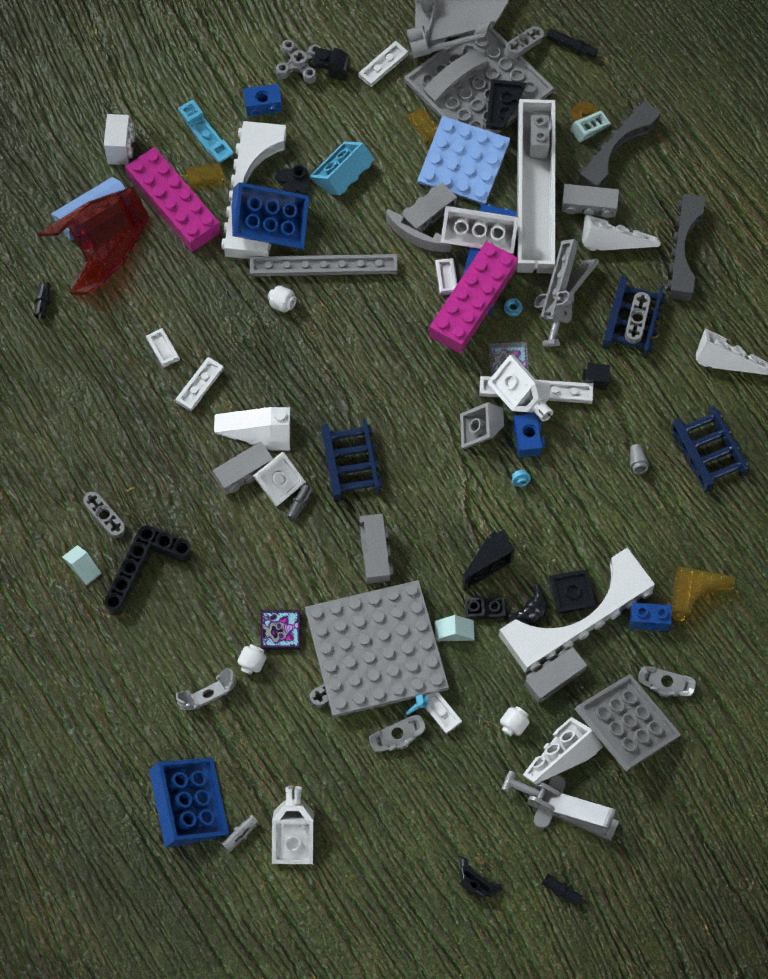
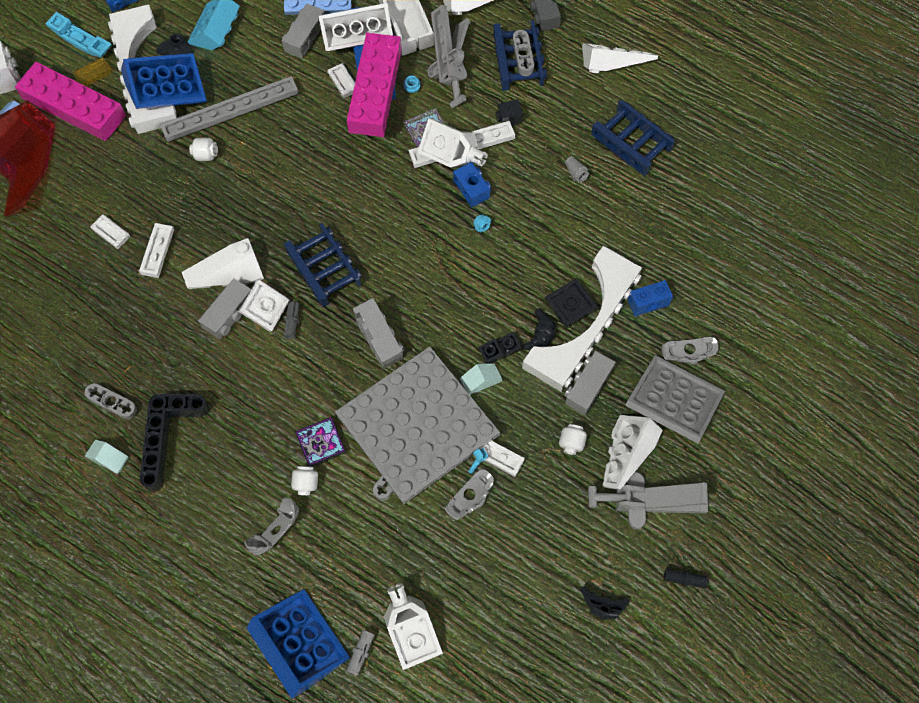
camera: 20 degrees left, 0 degrees up
light grey slope [386,209,452,252] -> none
light grey slope [460,402,504,449] -> none
black slope [462,531,515,591] -> none
clear yellow arch [670,566,736,621] -> none

